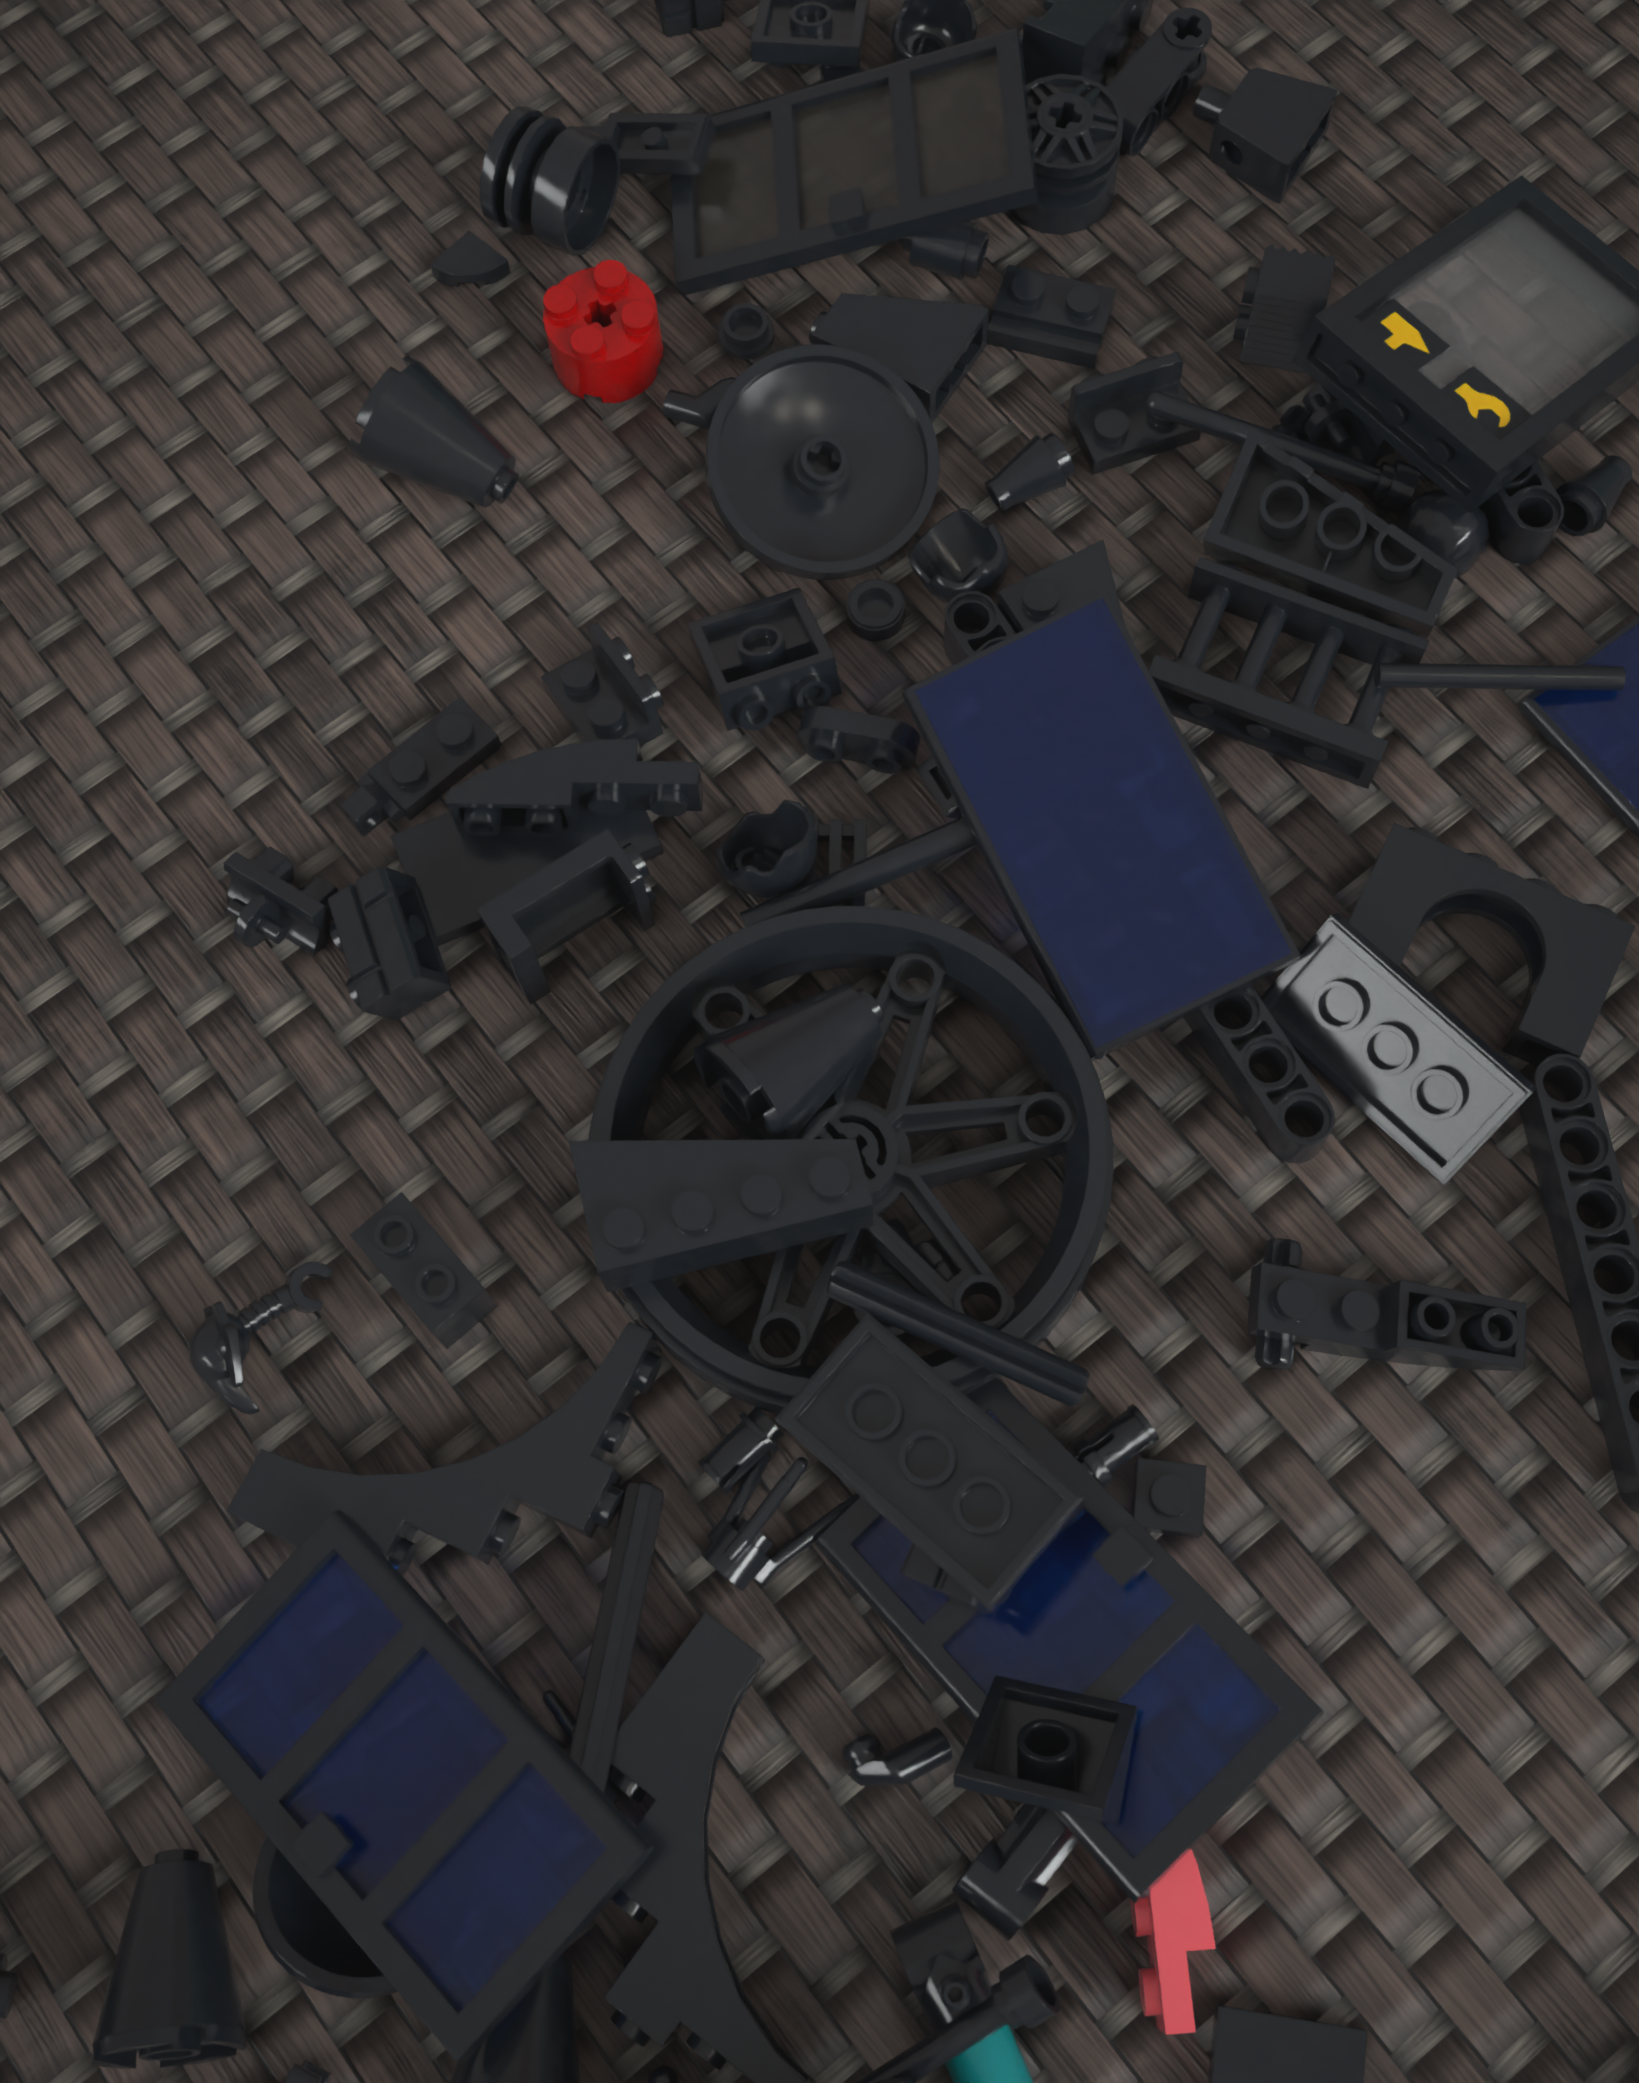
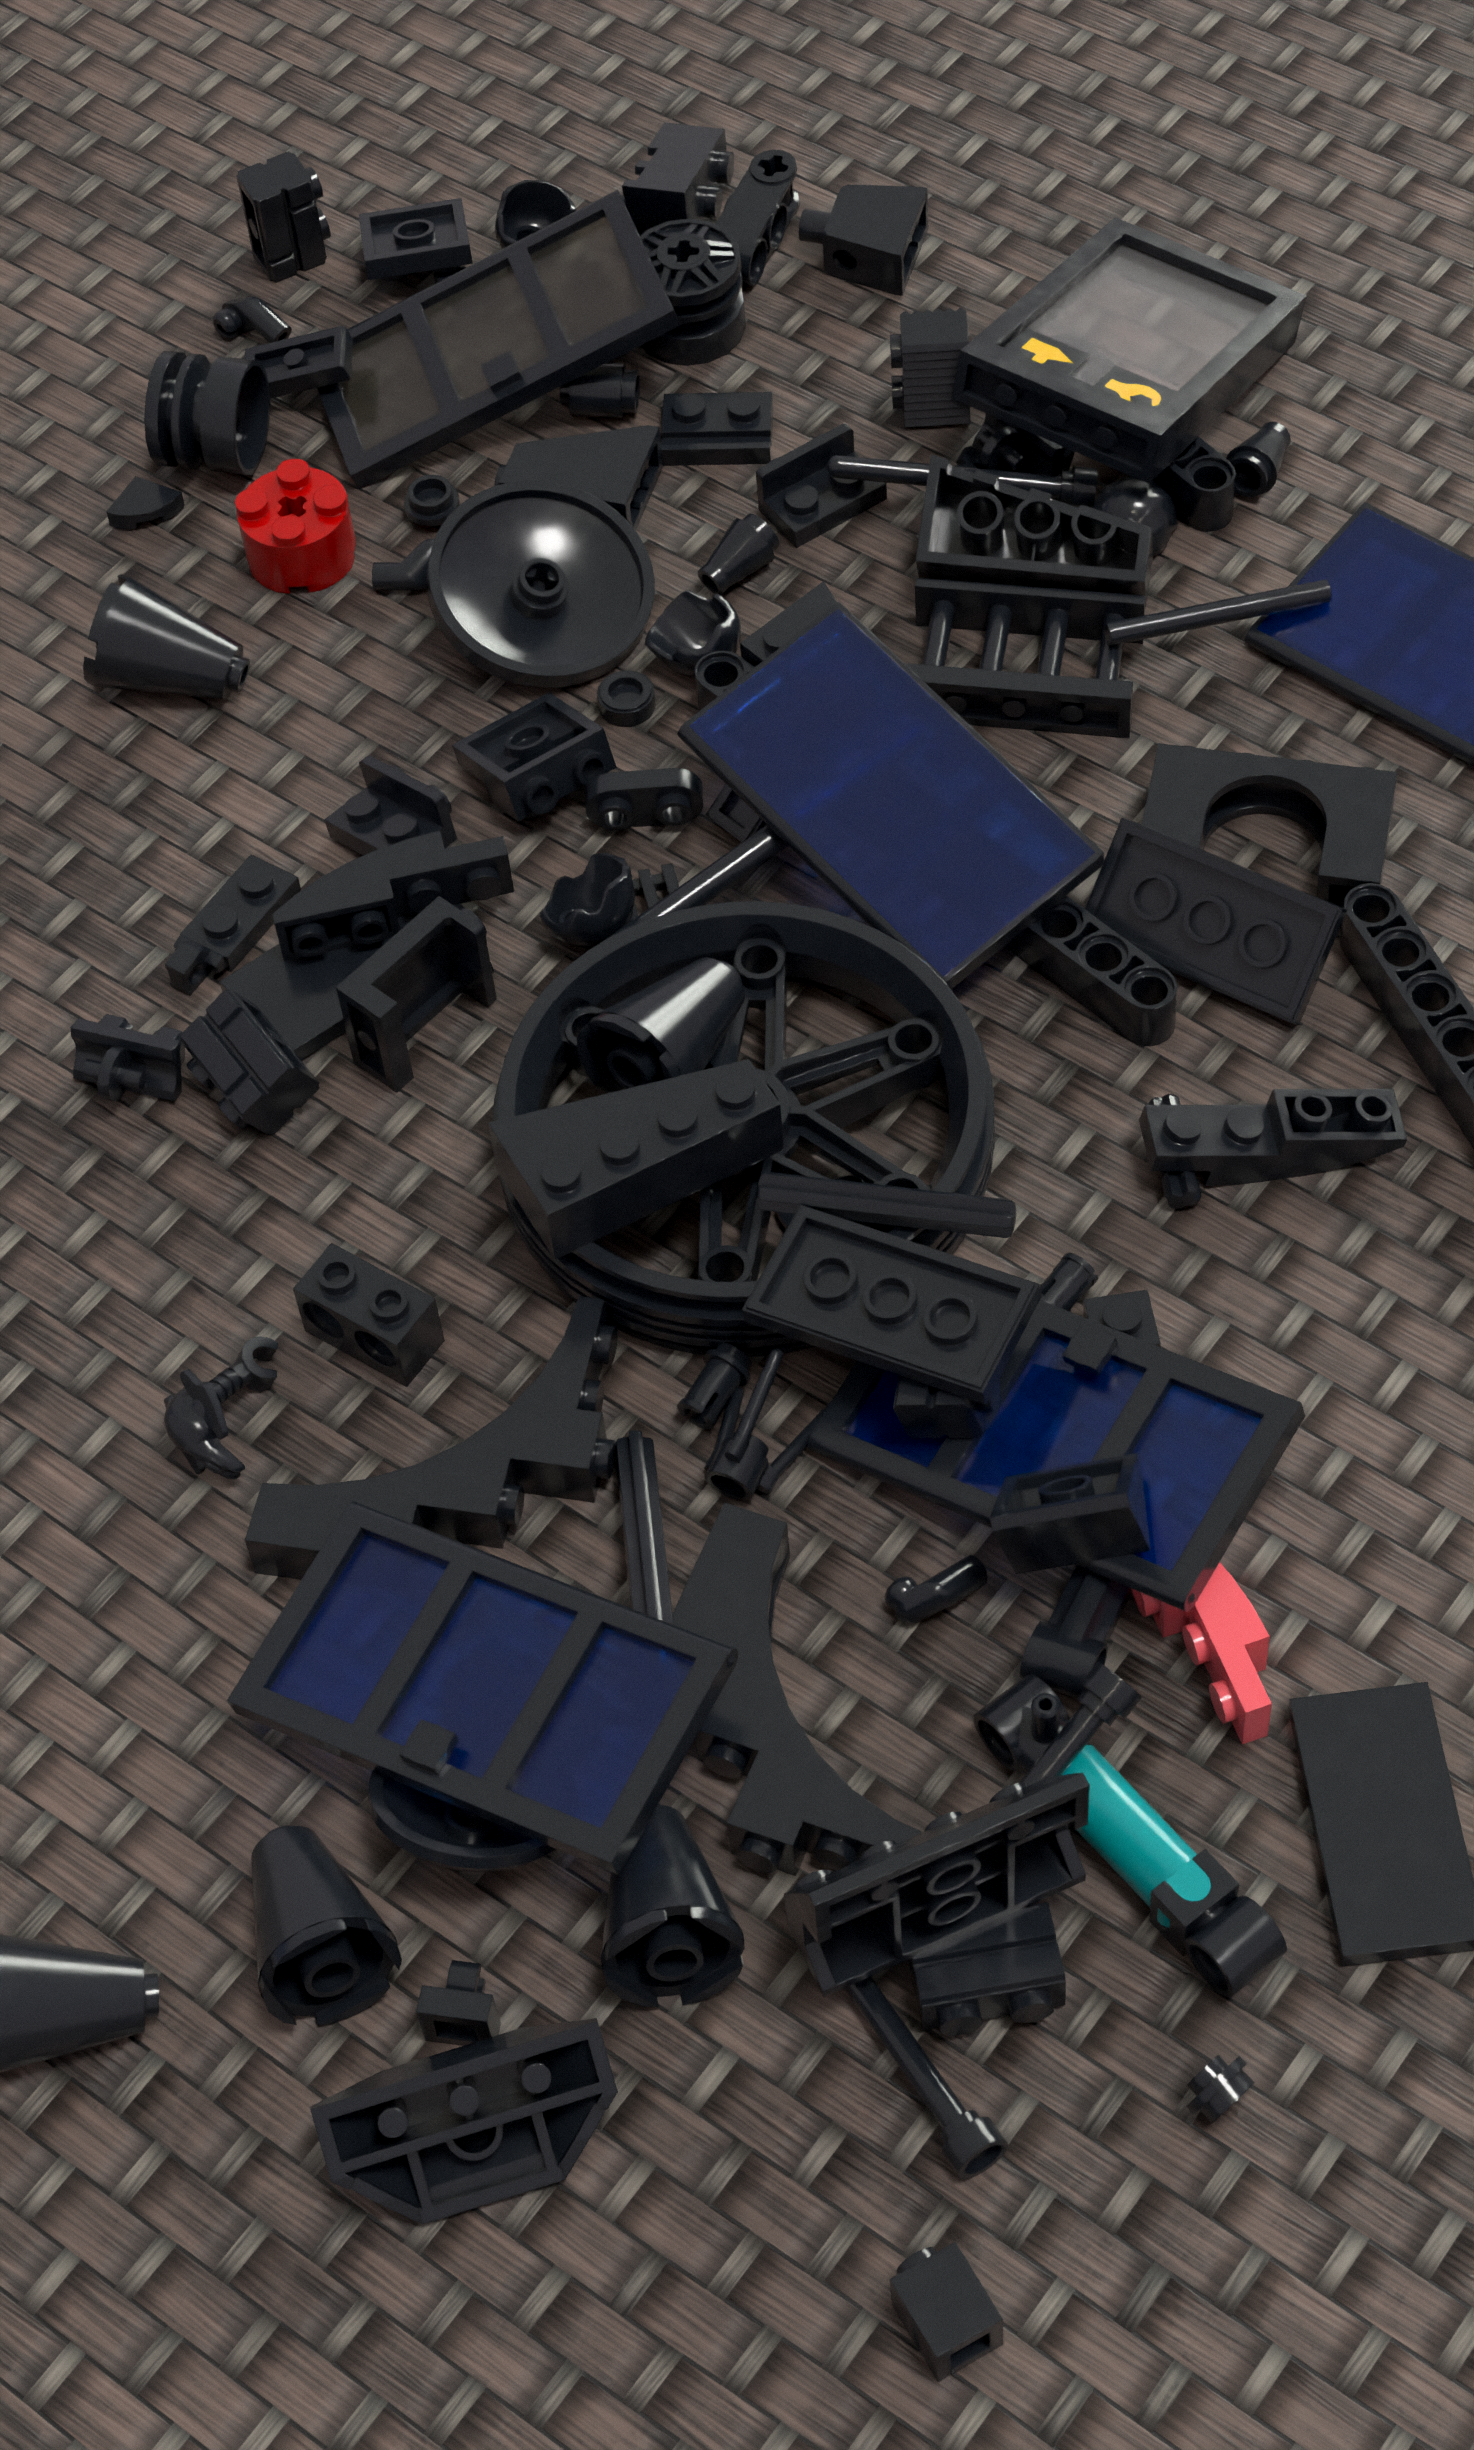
camera: 15 degrees left, 15 degrees down
none -> black arm [213,296,292,343]

